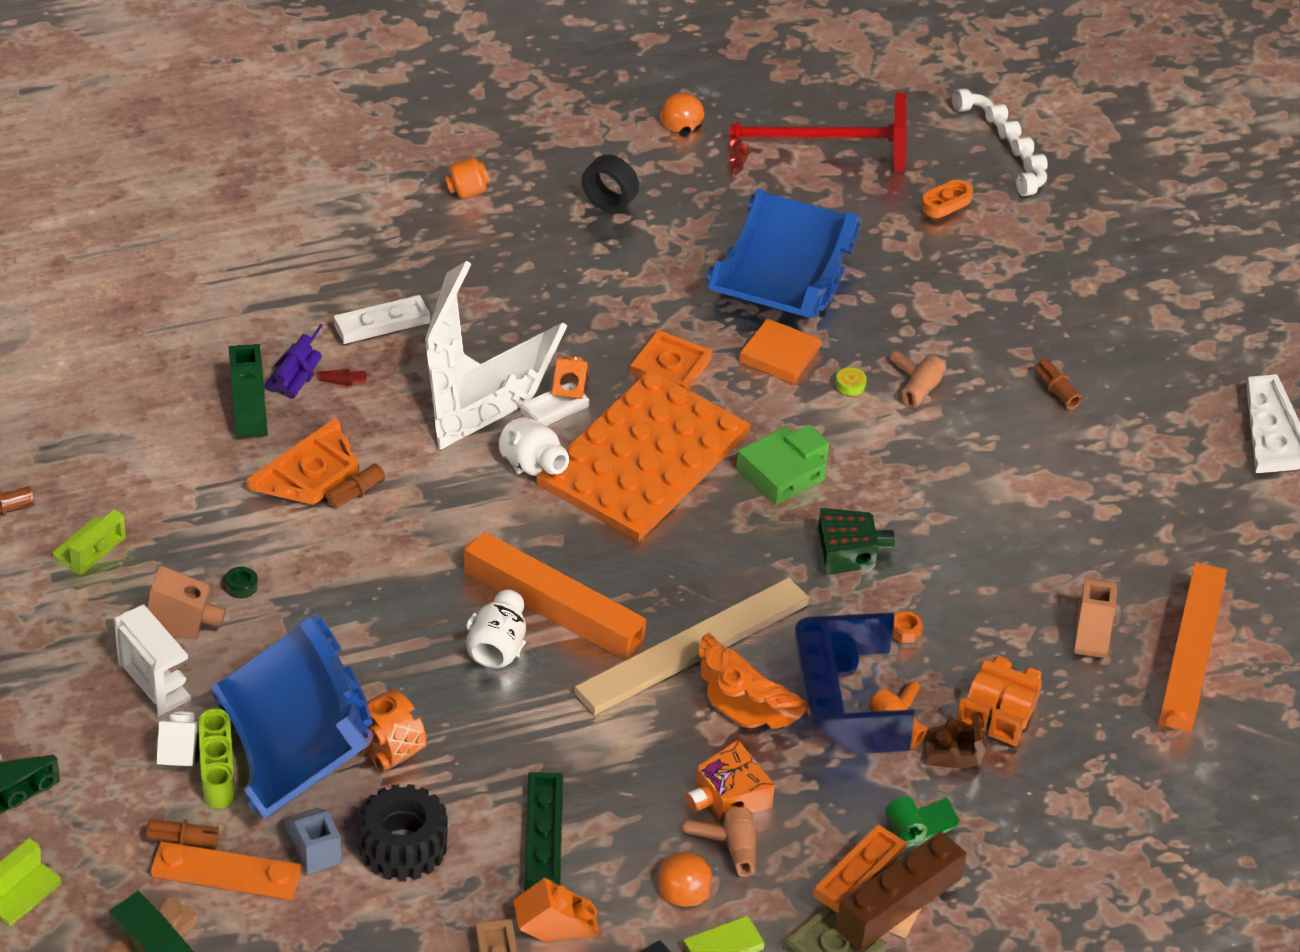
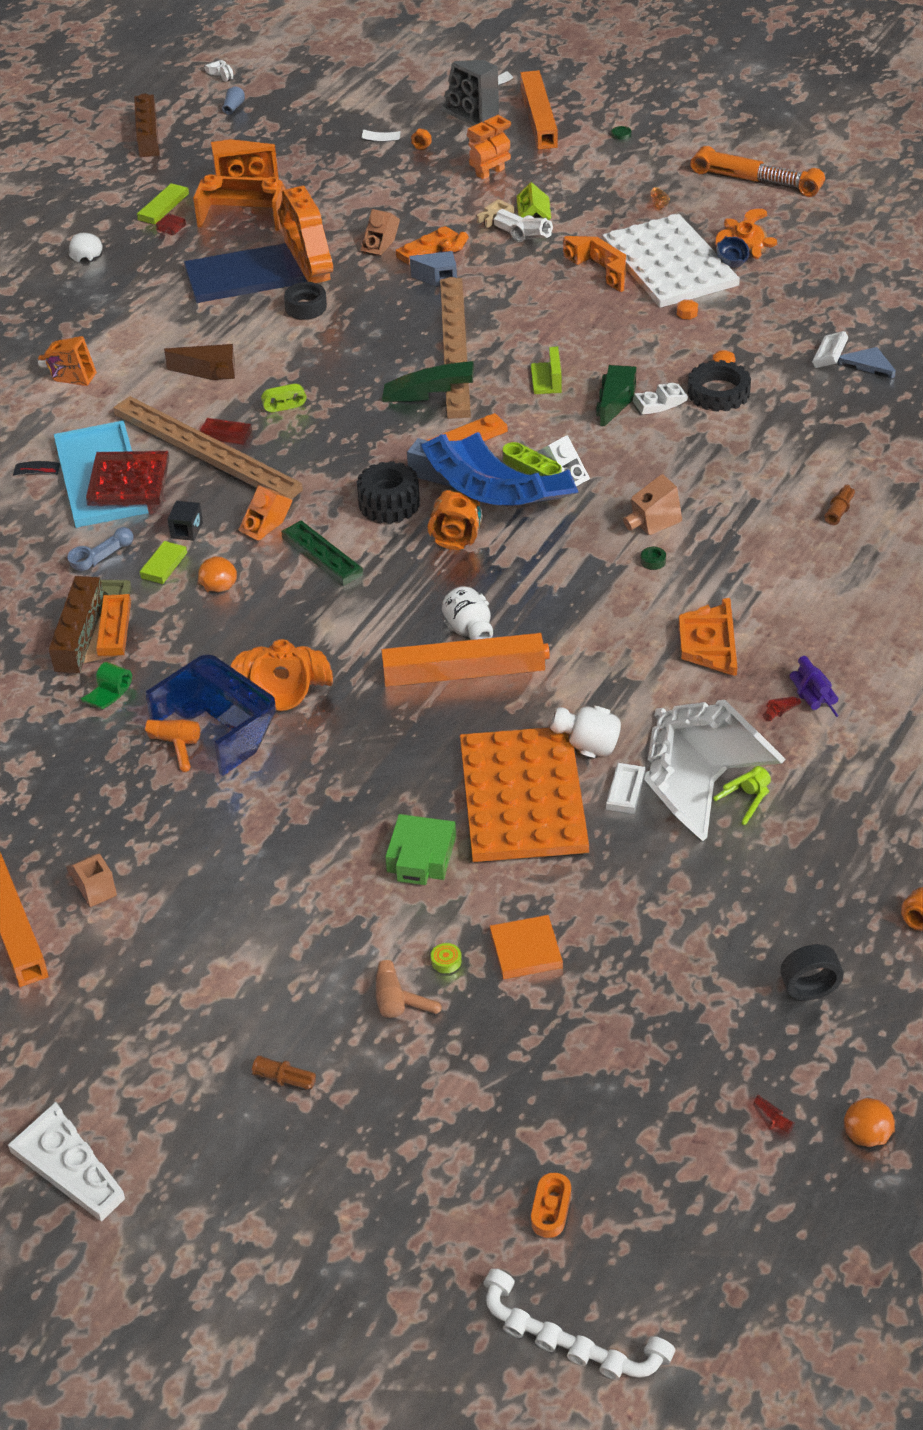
camera: 145 degrees right, 0 degrees up
lime panel [53,509,126,575] -> none
white window [114,604,191,717] -> none
dark orange axle [146,819,219,850] -> none
dark green slope [228,344,268,438] -> none
dark orange axle [325,463,385,508] -> none
white plate [334,295,430,344] -> none
orange bracket [552,356,590,399] -> none
tan tile [575,578,809,716] -> none
orange tile [630,330,712,390] -> none
nougat piece [681,807,756,877] -> none
orange torso [685,740,775,822] -> none
blue panel [706,188,863,319] -> none
red tile [730,93,907,173] -> none
dark green torso [817,508,895,575] -> none
orange tile [889,611,923,643] -> none
reddish brown hand [923,713,986,768] -> none
orange hips [956,655,1042,747] -> none
none -> lime plant [713,766,771,825]

